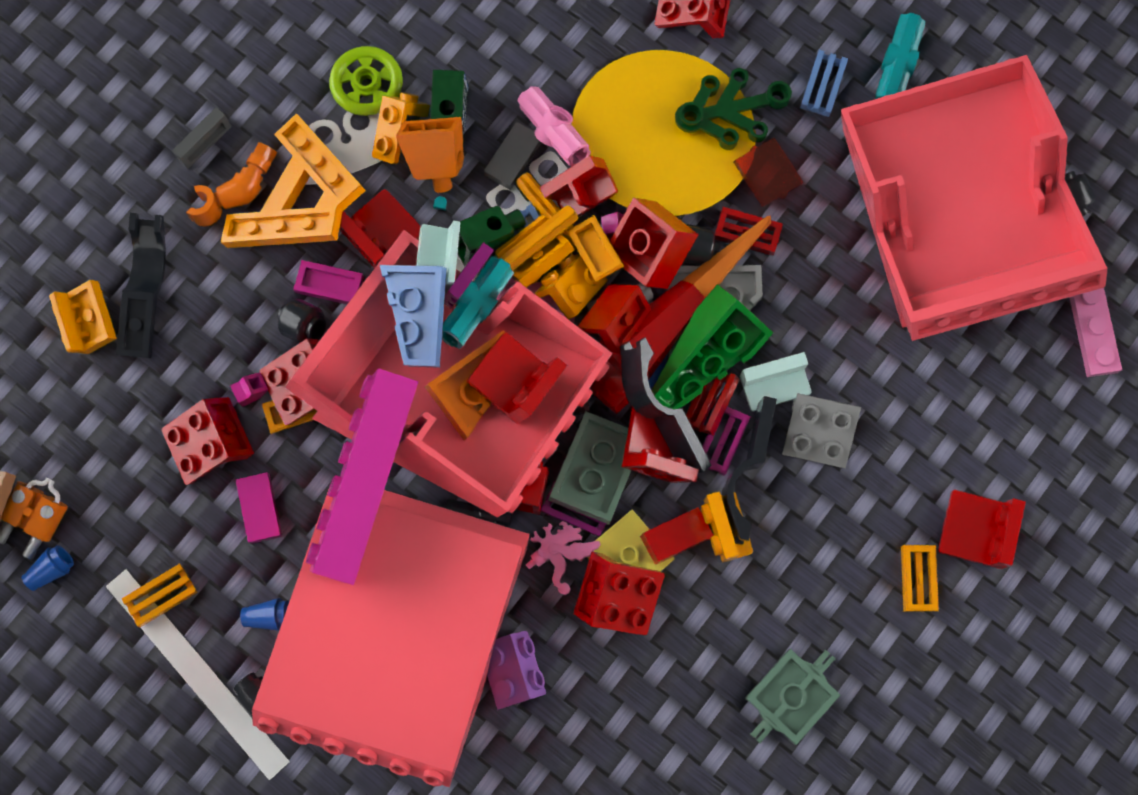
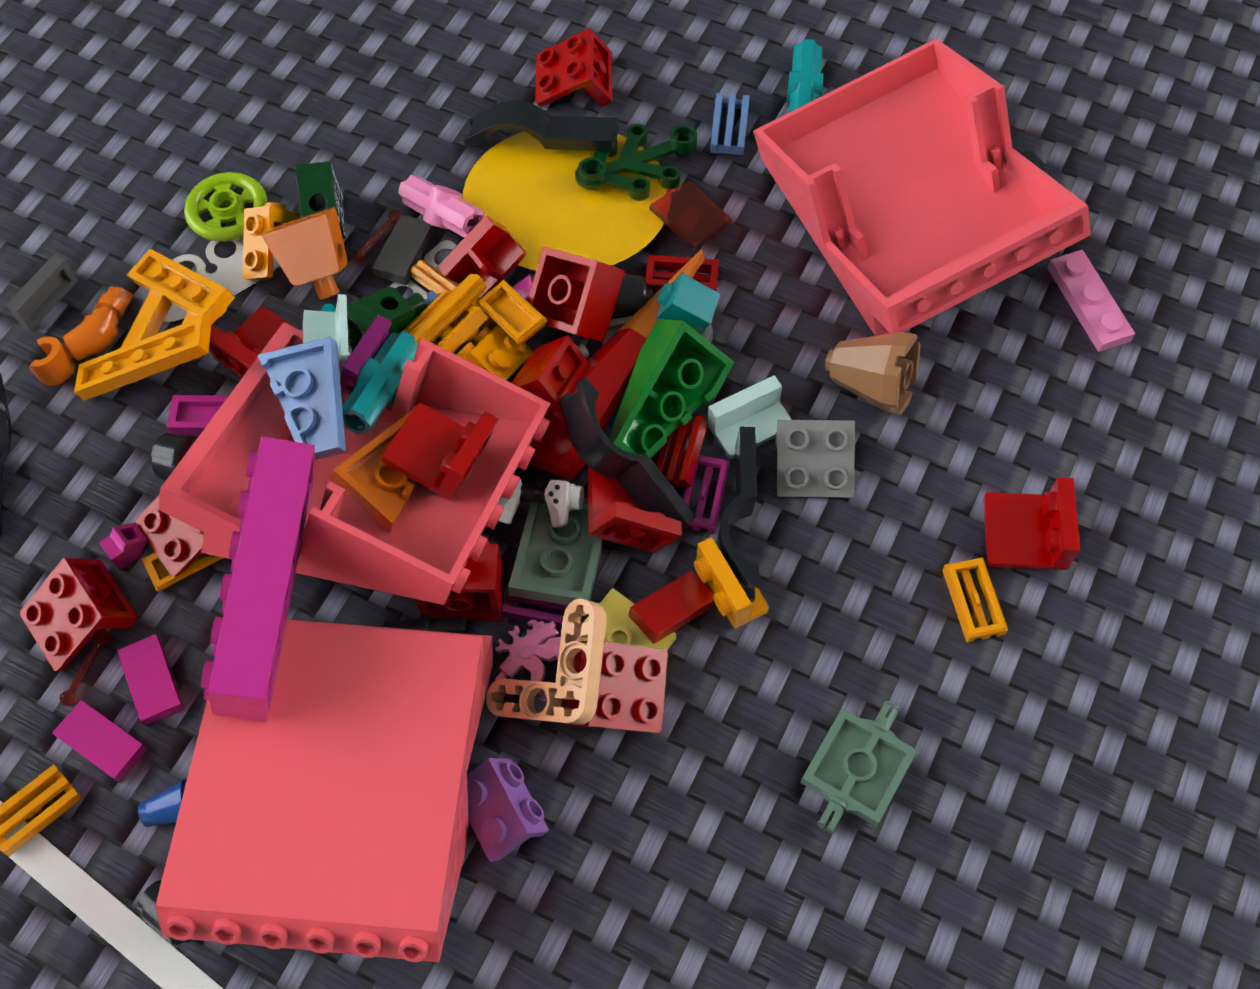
camera: 10 degrees left, 15 degrees down
none -> dark pink tile [52,700,148,783]
none -> clear red hinge [59,628,111,706]
none -> clear red hinge [352,209,402,263]
none -> black piece [464,100,619,151]
none -> light nougat beam [486,599,606,725]
none -> white piece [498,474,584,528]
none -> teal brick [656,273,720,334]
none -> medium nougat cone [825,332,921,415]

